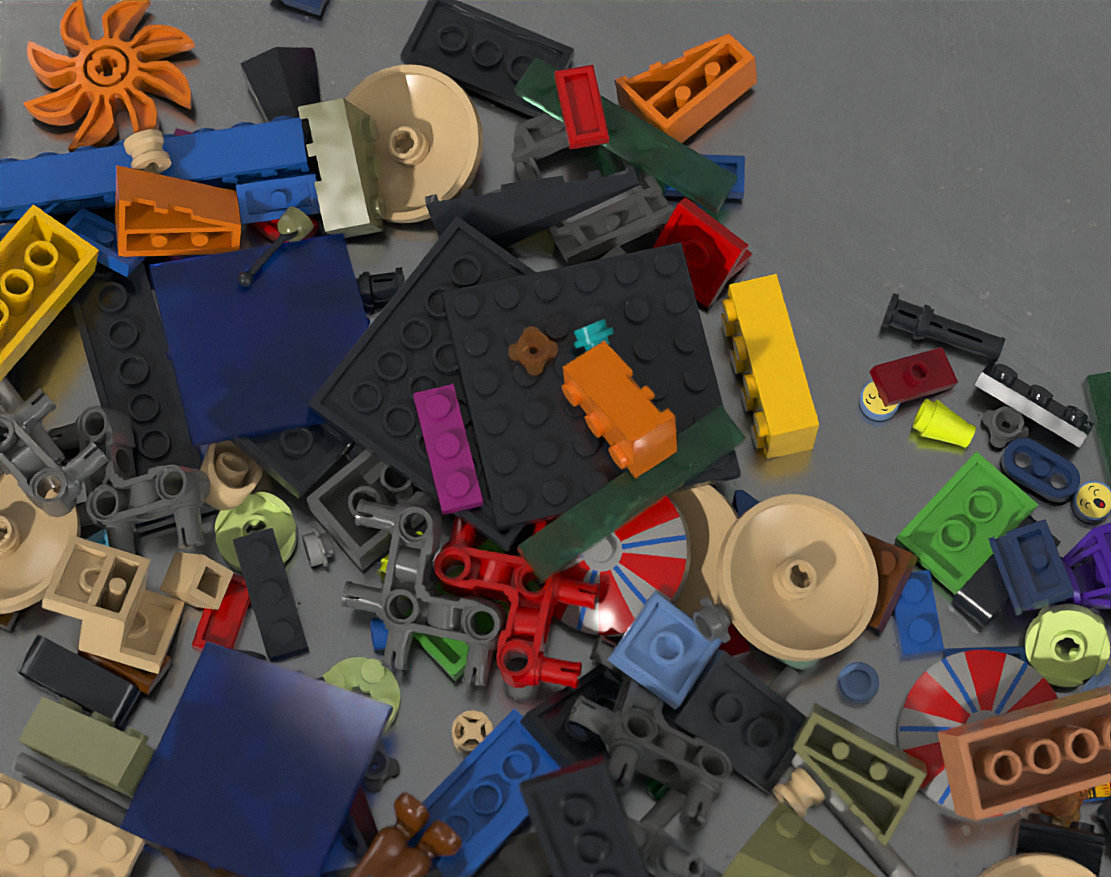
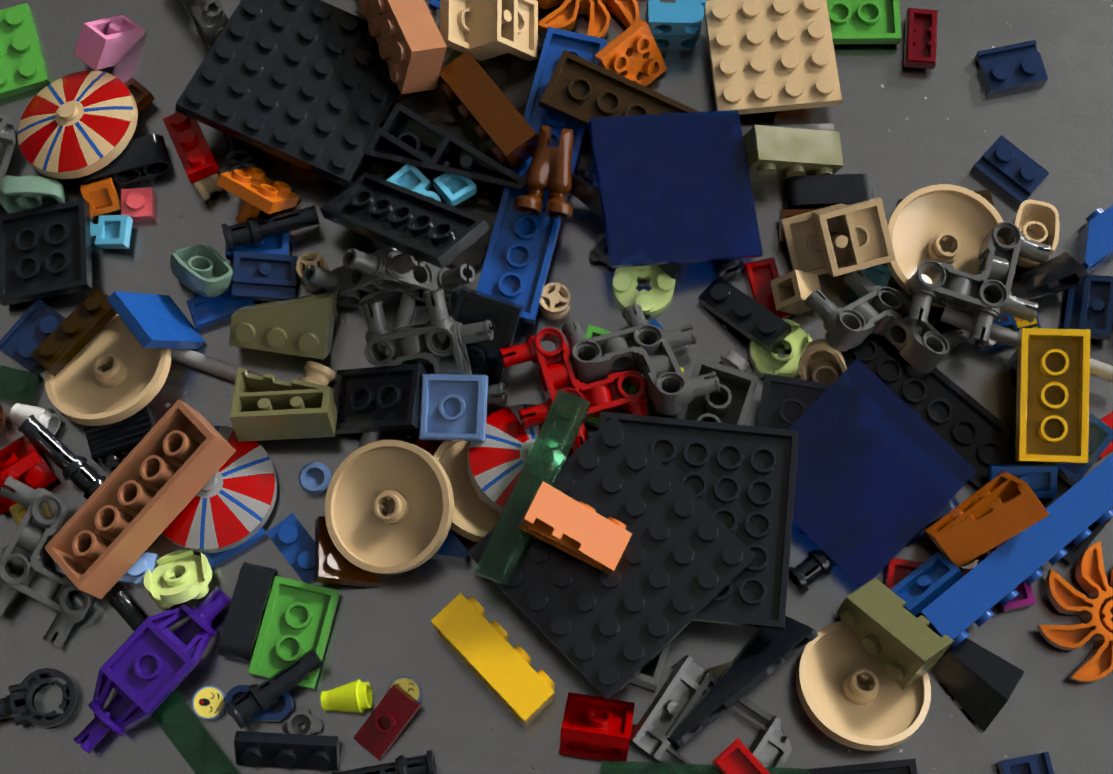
camera: 150 degrees right, 0 degrees up
tan wheel [124,129,172,174] -> none
hinge [237,206,313,287] -> none
magenta plate [413,384,483,515] -> none
clear orange plate [508,326,558,375] -> none
teal plate [574,319,614,352] -> none
dark grey plate [693,597,731,643] -> none
dark blue plate [988,519,1074,616] -> none
none -> black pin [224,648,324,729]

